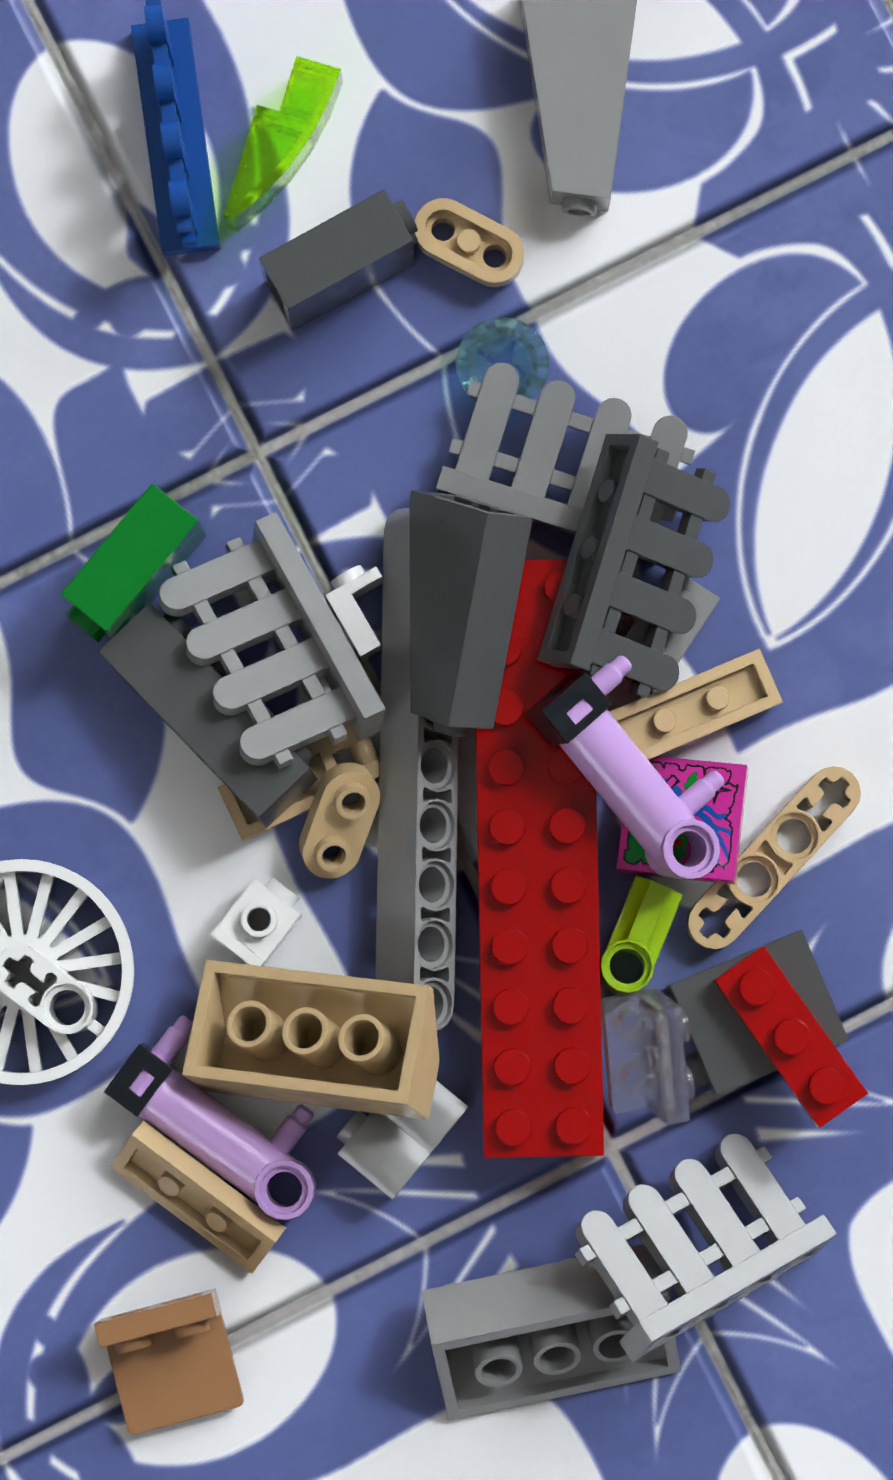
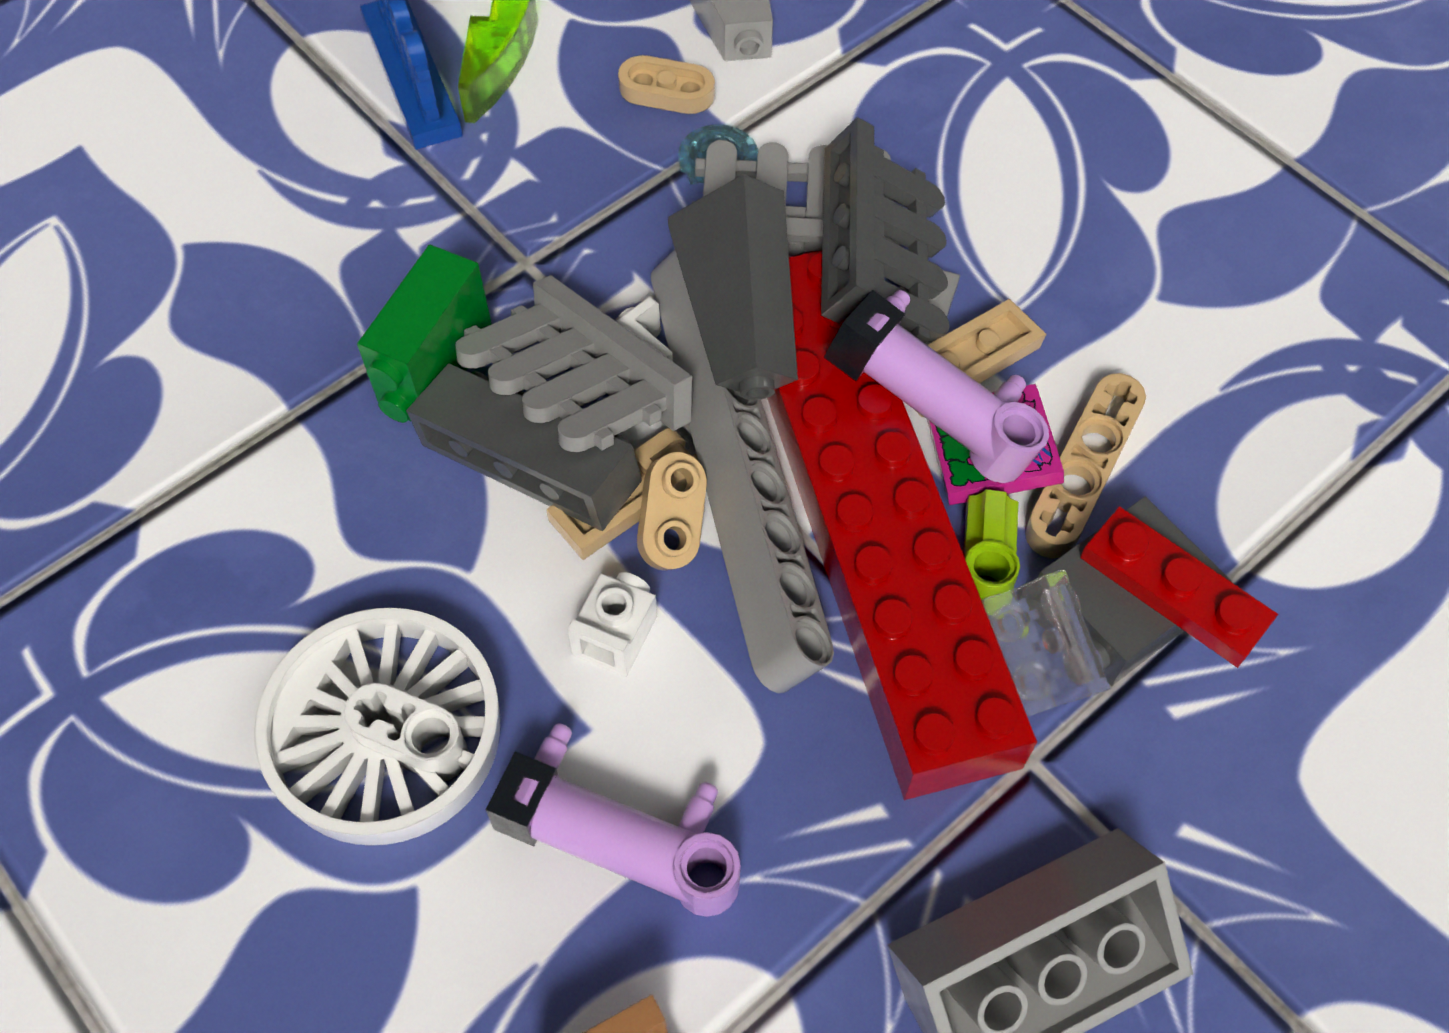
camera: 15 degrees left, 25 degrees down
tan plate [110,1121,286,1274] -> none
tan slope [182,960,440,1120] -> none
dark grey brick [259,189,418,331] -> none
light grey brick [337,1080,469,1200] -> none
fence [575,1134,837,1362] -> none

